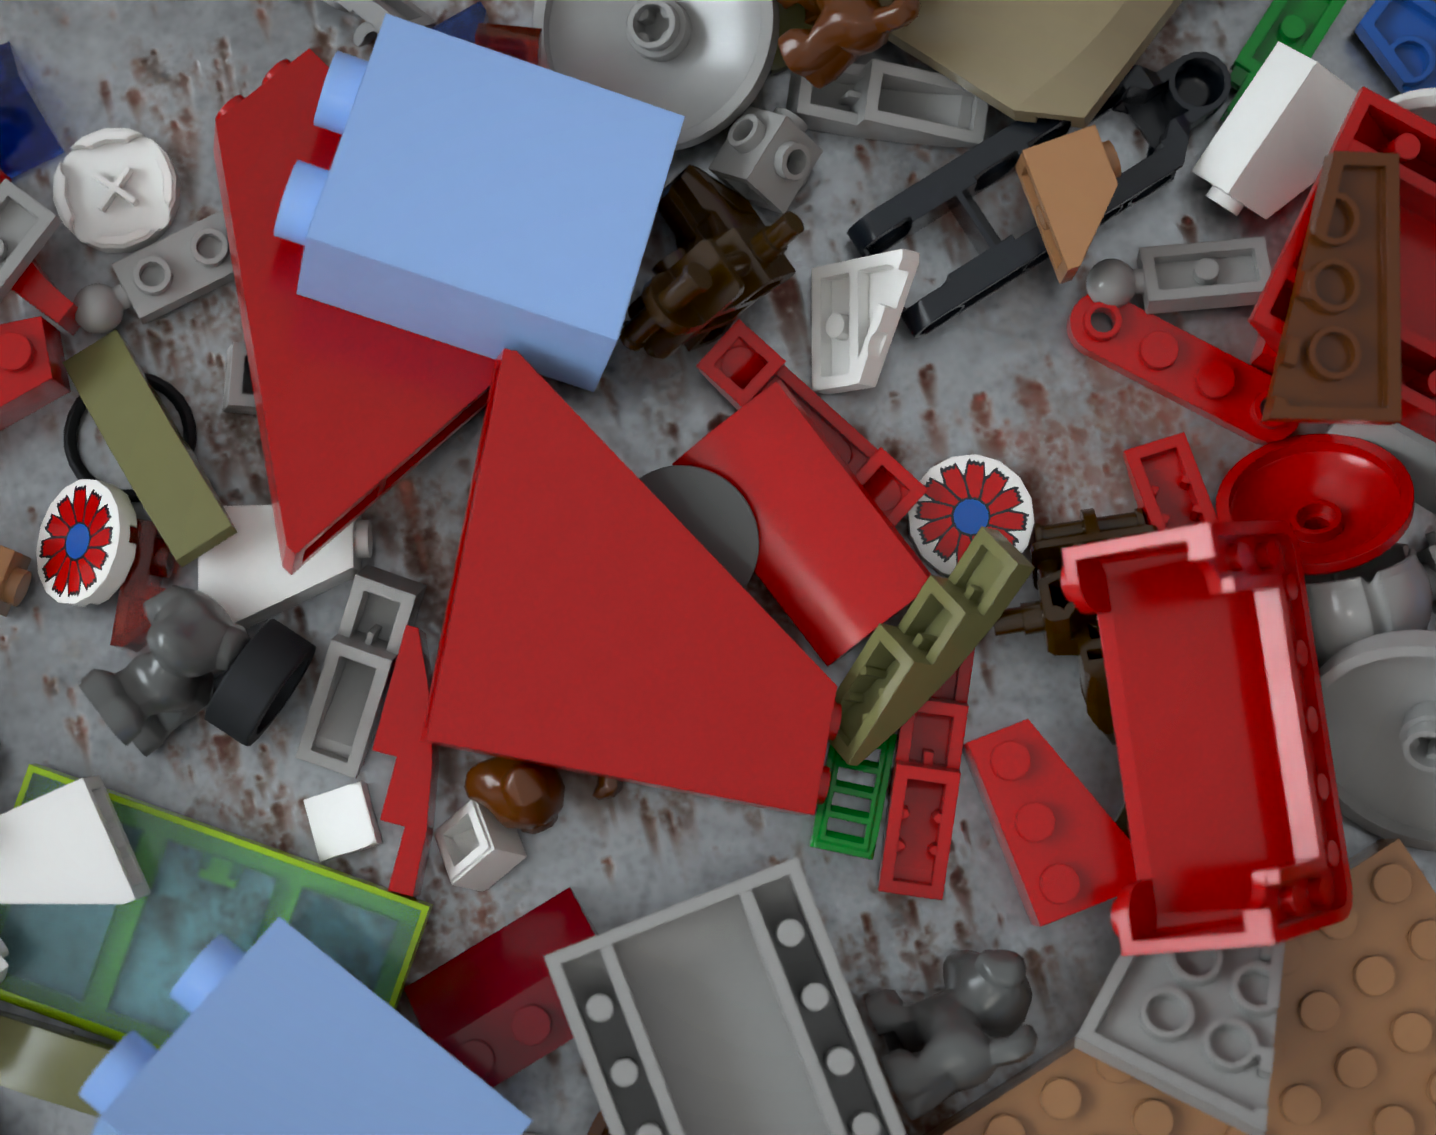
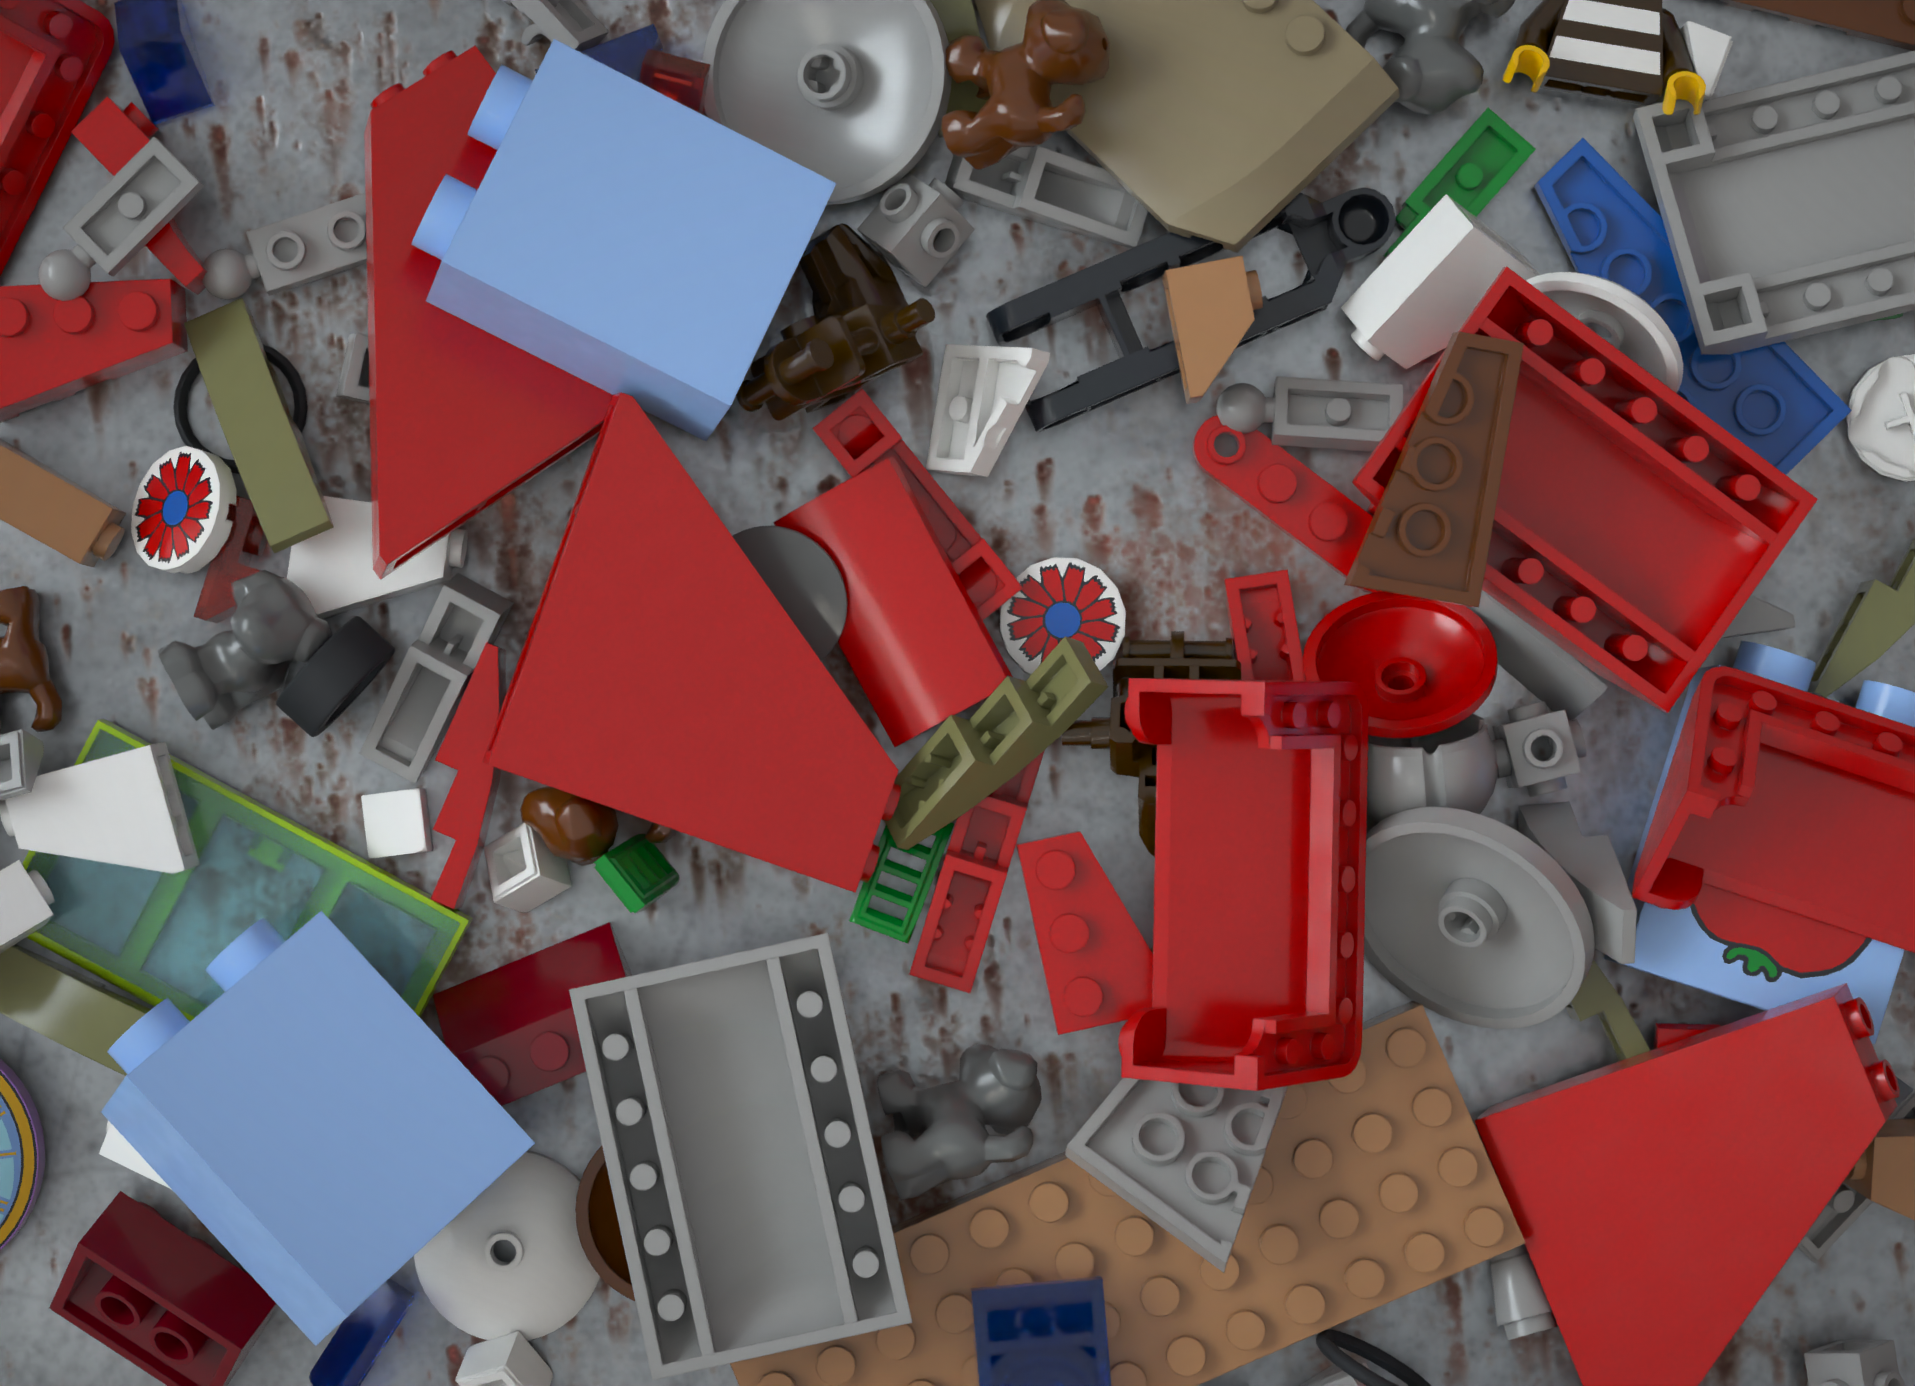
camera: 10 degrees right, 5 degrees up
white tile [53,128,181,253] -> none
none -> green slope [594,834,680,913]

